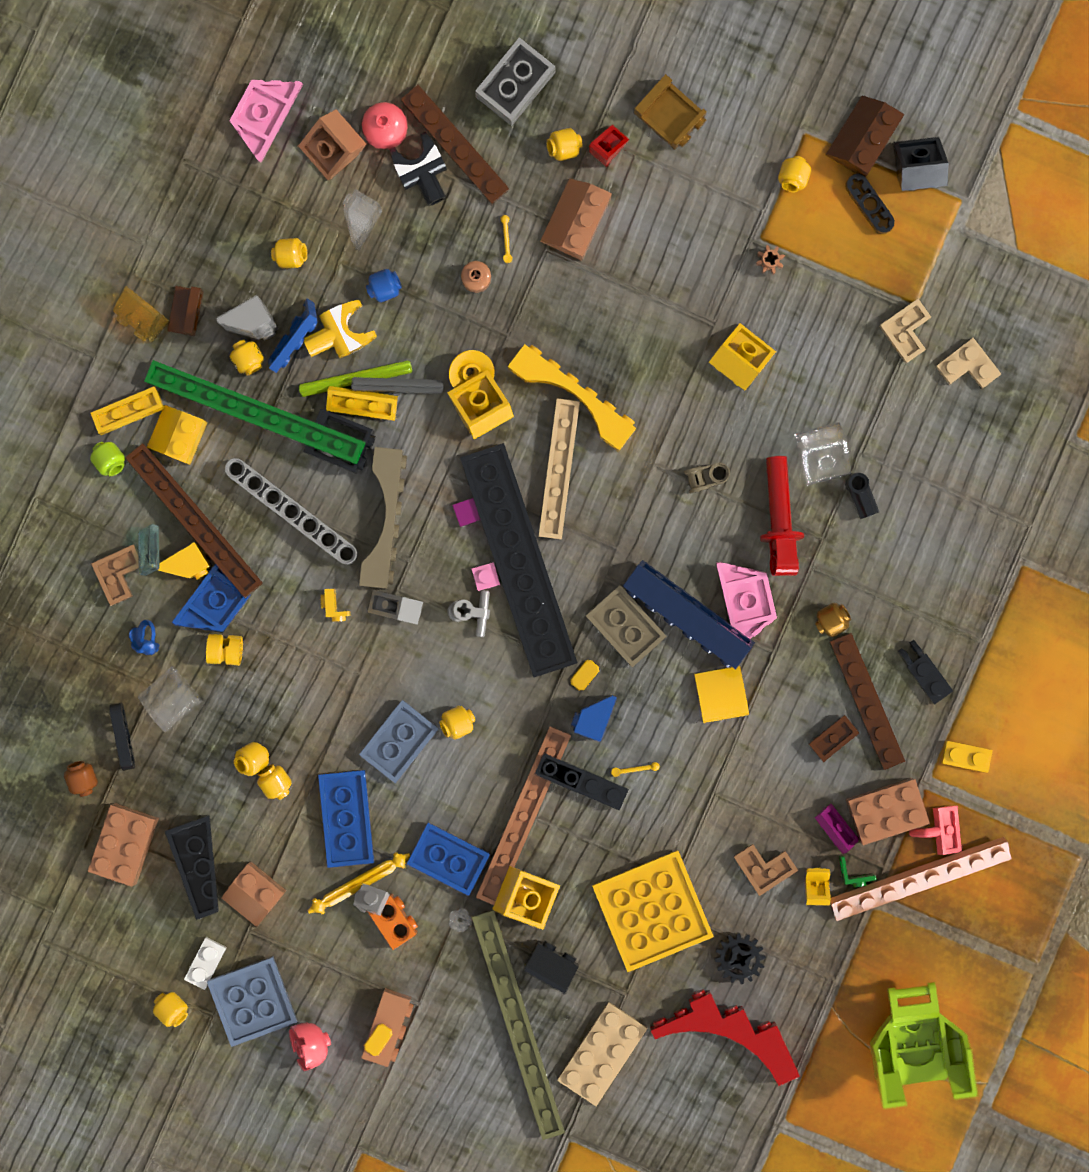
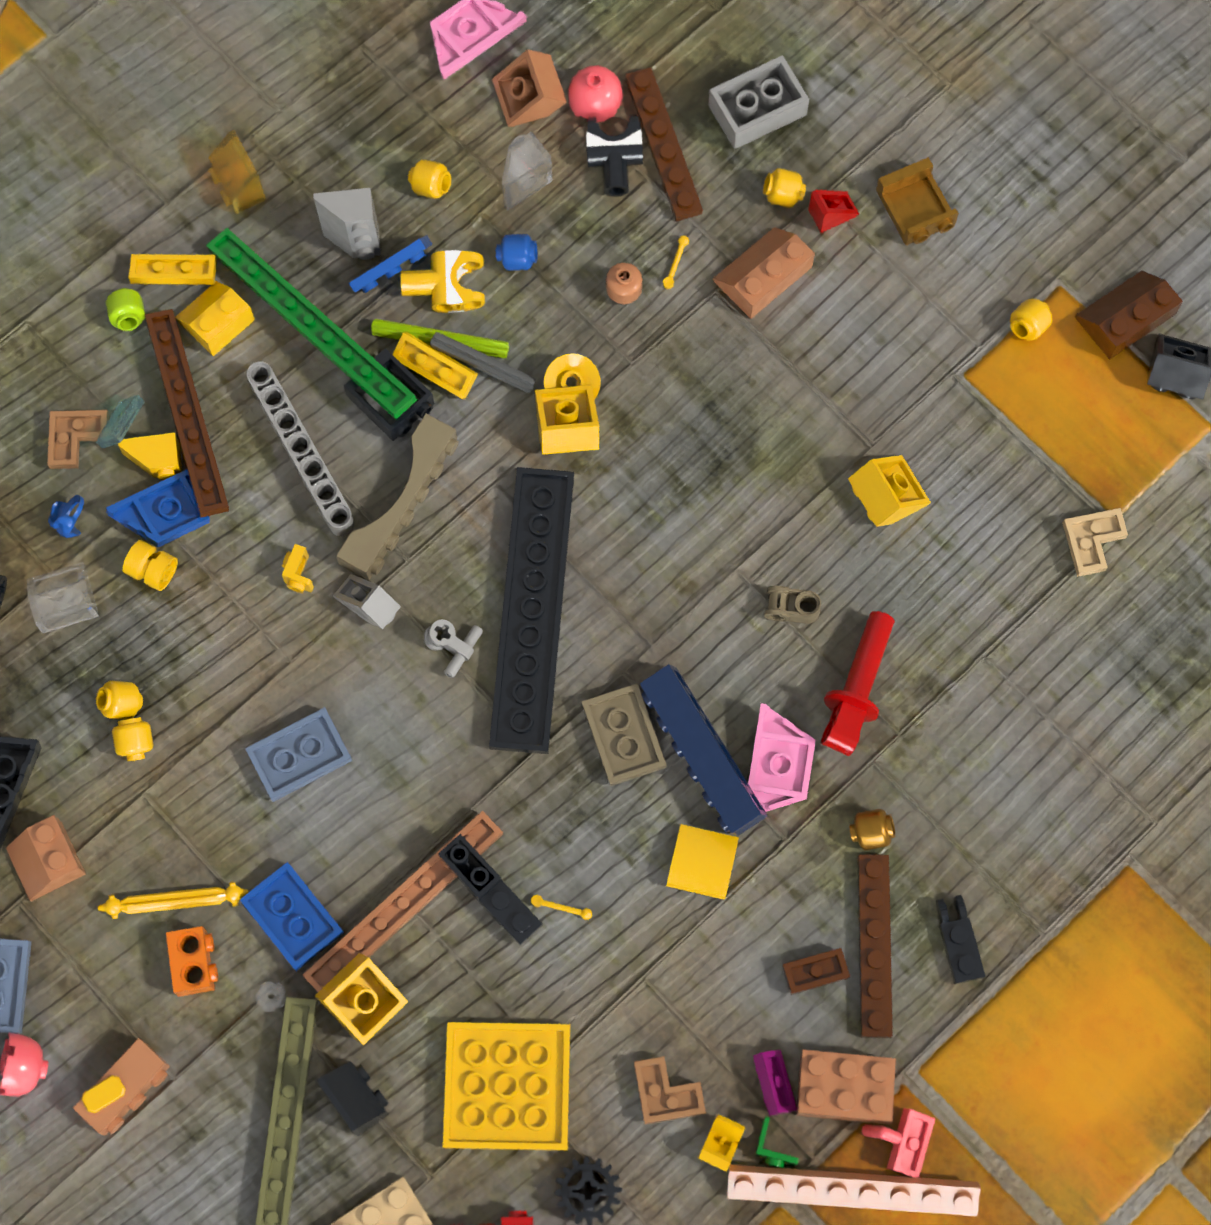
camera: 25 degrees right, 15 degrees down
reddish brown panel [167,286,203,336] -> none
yellow head [230,340,264,376] -> none
blue plate [318,770,374,868] -> none
light grey bracket [353,883,390,916] -> none
yellow head [439,706,475,740] -> none
magenta tile [453,498,481,527] -> none
bright pink plate [472,562,500,591] -> none
yellow arch [508,344,636,452] -> none
tan plate [539,399,580,540] -> none
yellow piece [570,660,599,691] -> none
blue slope [571,695,617,742] -> none
nougat gear [756,245,785,275] -> none
clear slope [795,422,851,485] -> none
black piece [845,473,879,519] -> none
black beam [846,174,895,234] -> none
tan plate [935,338,1001,389] -> none
yellow plate [941,741,993,773] -> none

